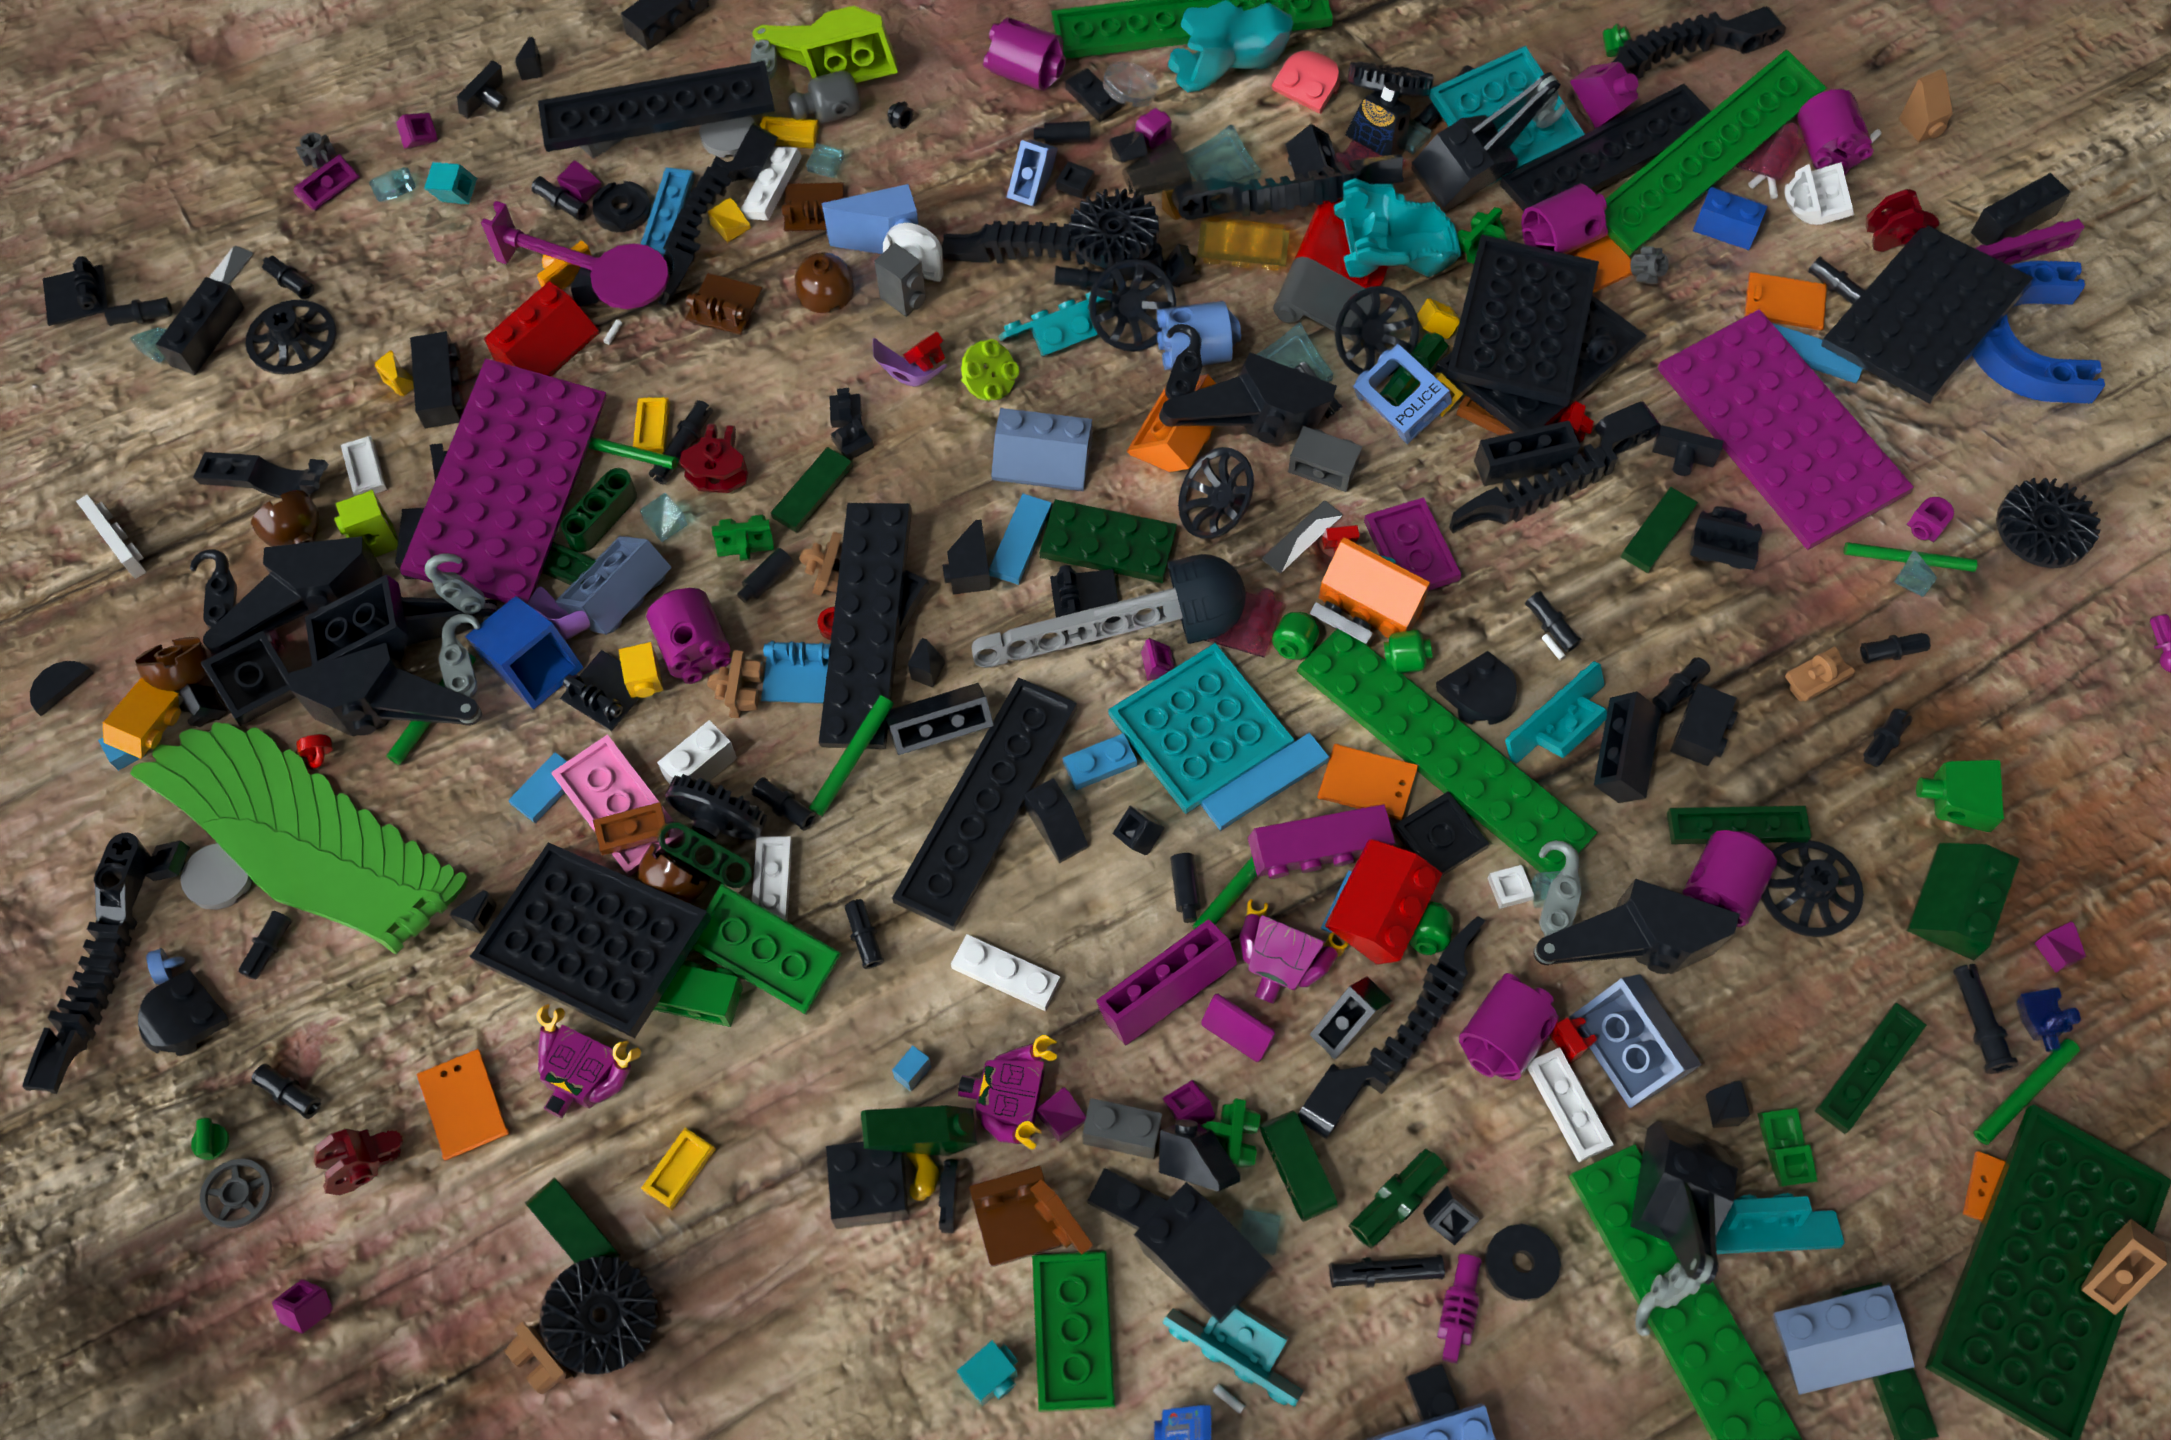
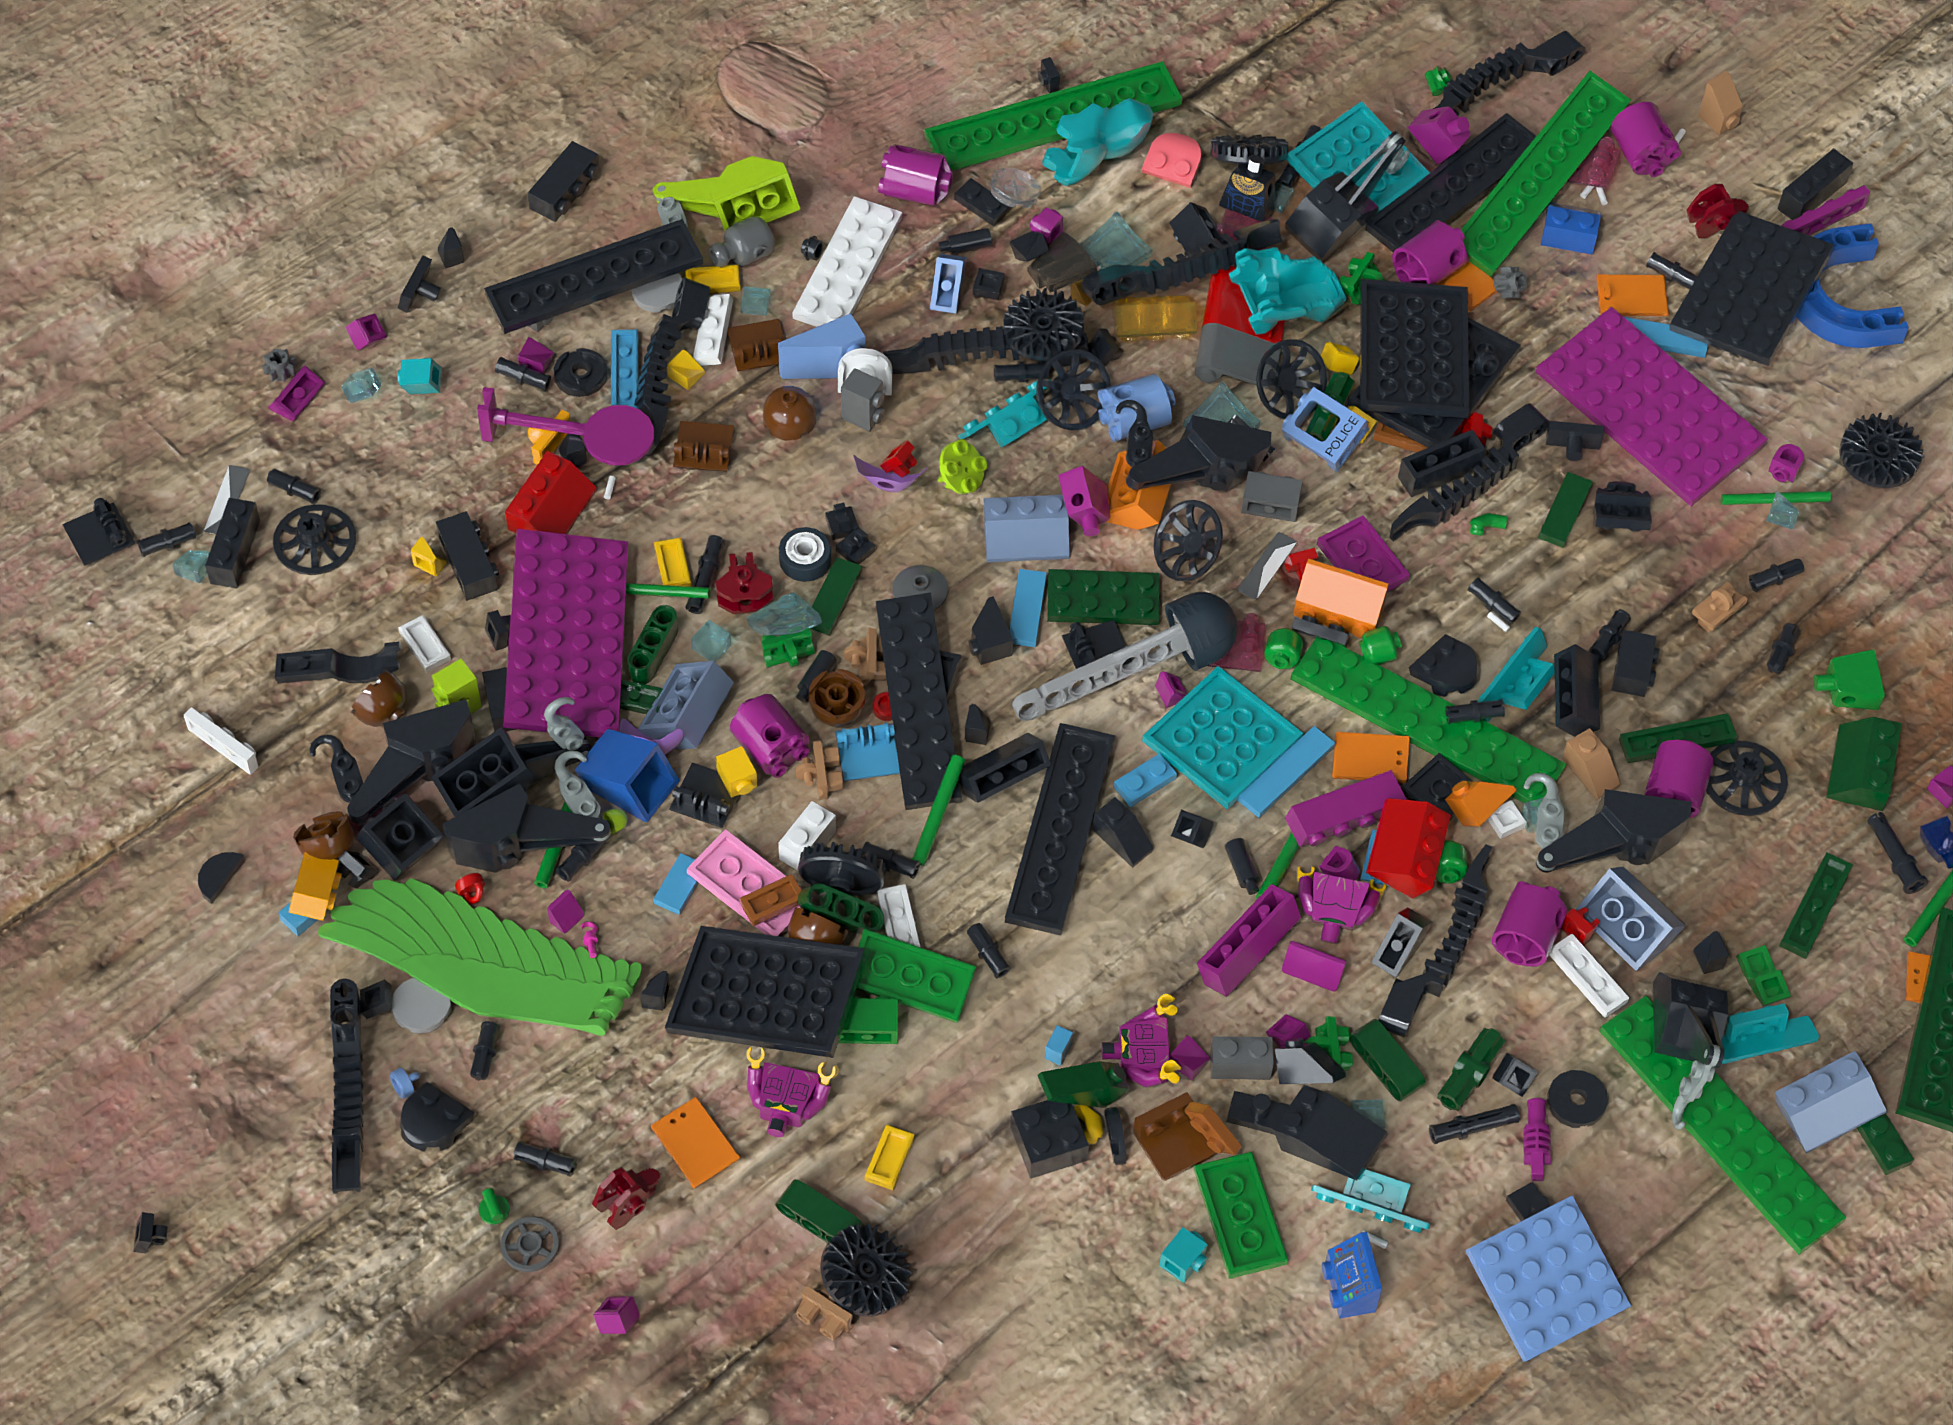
camera: 15 degrees left, 5 degrees down
white plate [951,934,1061,1011] -> none
white slope [1785,163,1854,225] -> none
none -> magenta slope [547,889,584,934]
none -> black pin [556,841,607,882]
none -> dark pink hand [581,921,598,958]
none -> lime hinge [603,808,627,834]
none -> clear light blue plate [746,592,822,636]
none -> wheel [779,527,831,582]
none -> white plate [792,196,902,327]
none -> reddish brown cylinder [809,669,865,727]
none -> dark grey dish [892,565,948,610]
none -> magenta torso [1058,466,1110,536]
none -> magenta plate [1319,846,1360,880]
none -> black pin [1445,699,1505,724]
none -> orange slope [1445,781,1516,827]
none -> green arm [1469,513,1507,536]
none -> medium nougat slope [1562,728,1620,800]

